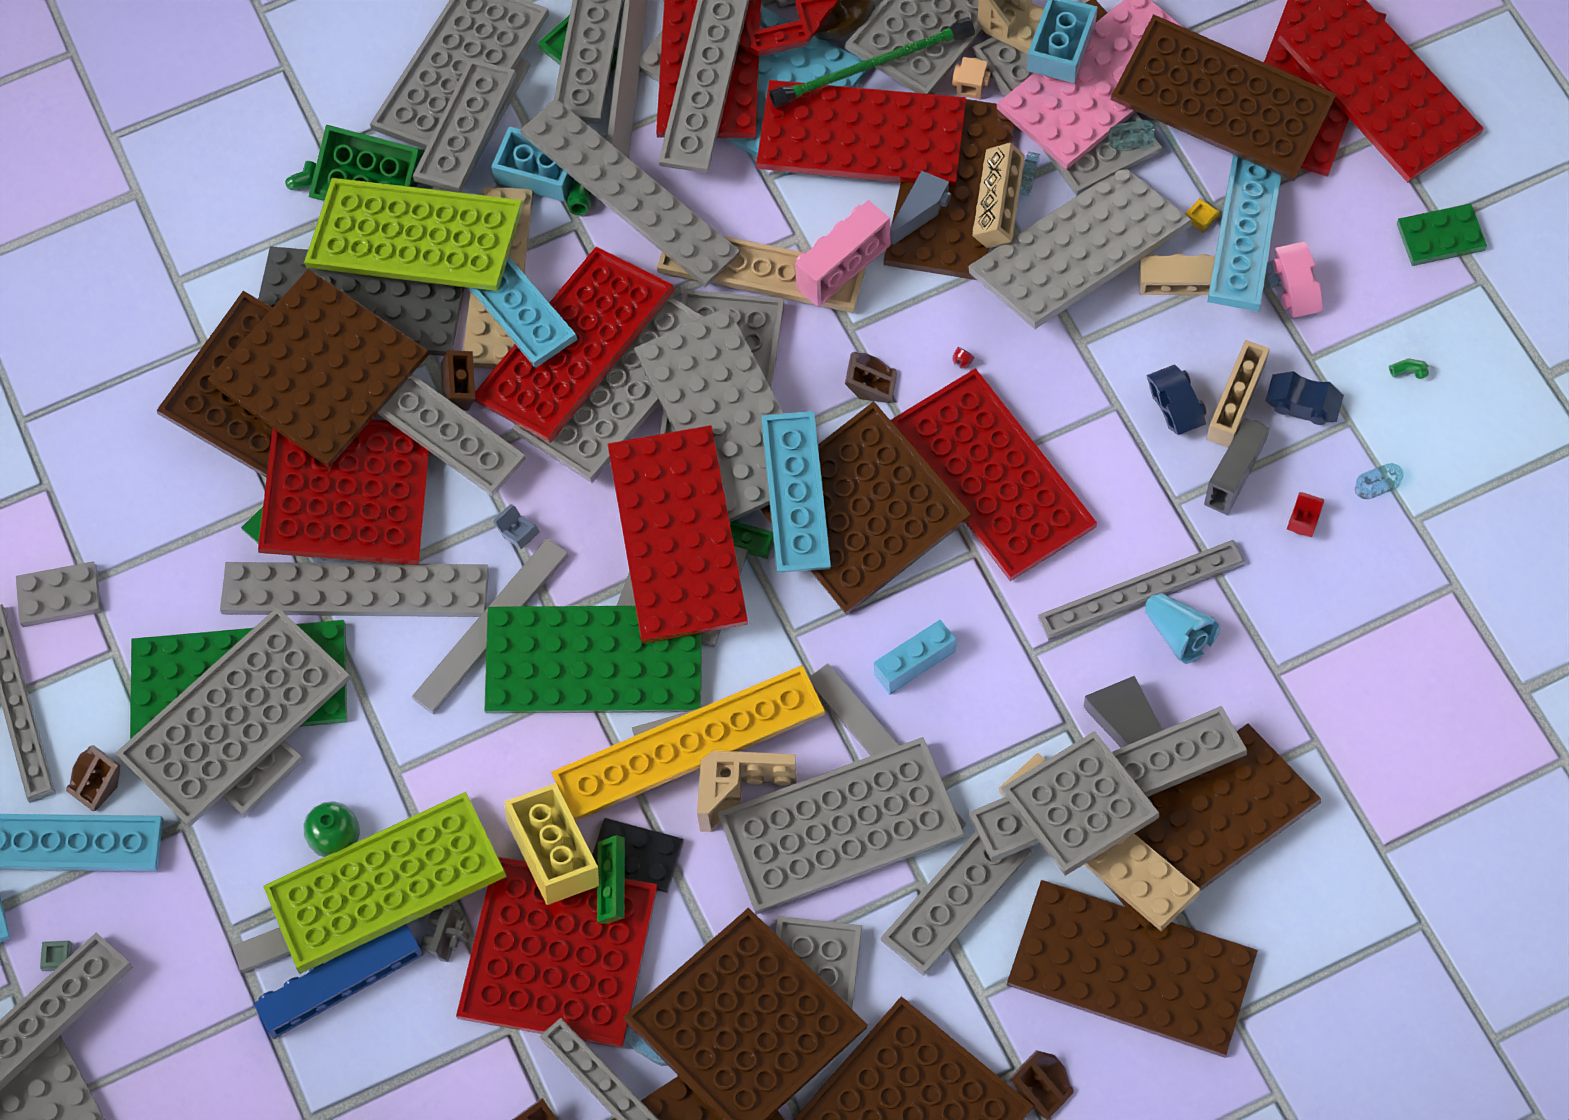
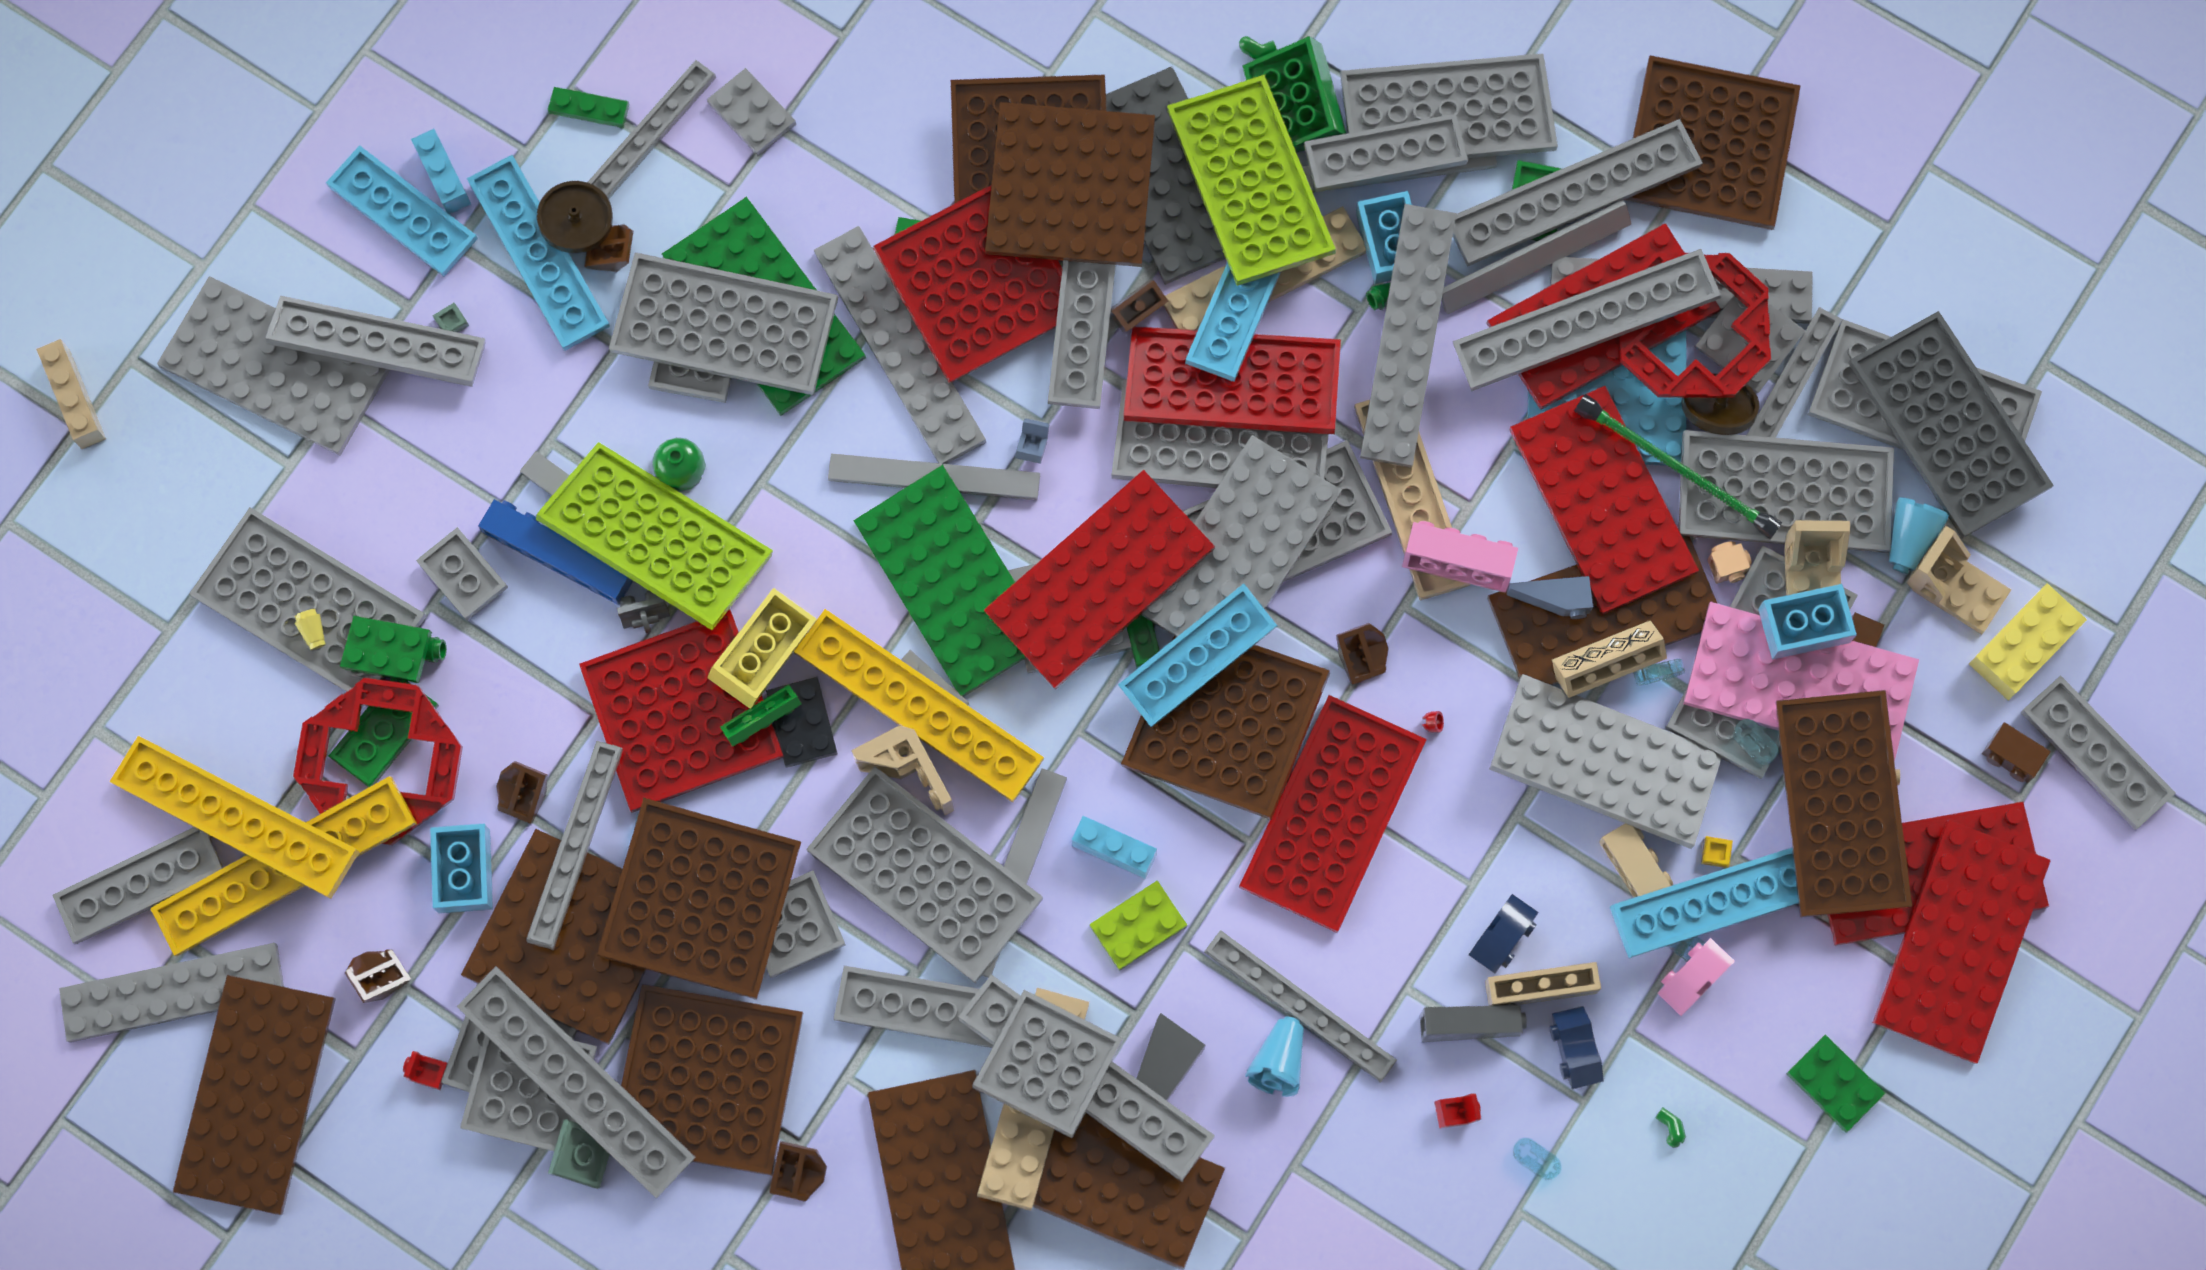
camera: 55 degrees right, 10 degrees up
none -> light grey plate [416,527,508,621]
none -> dark brown piece [537,181,613,253]
none -> lime plate [1089,880,1187,971]

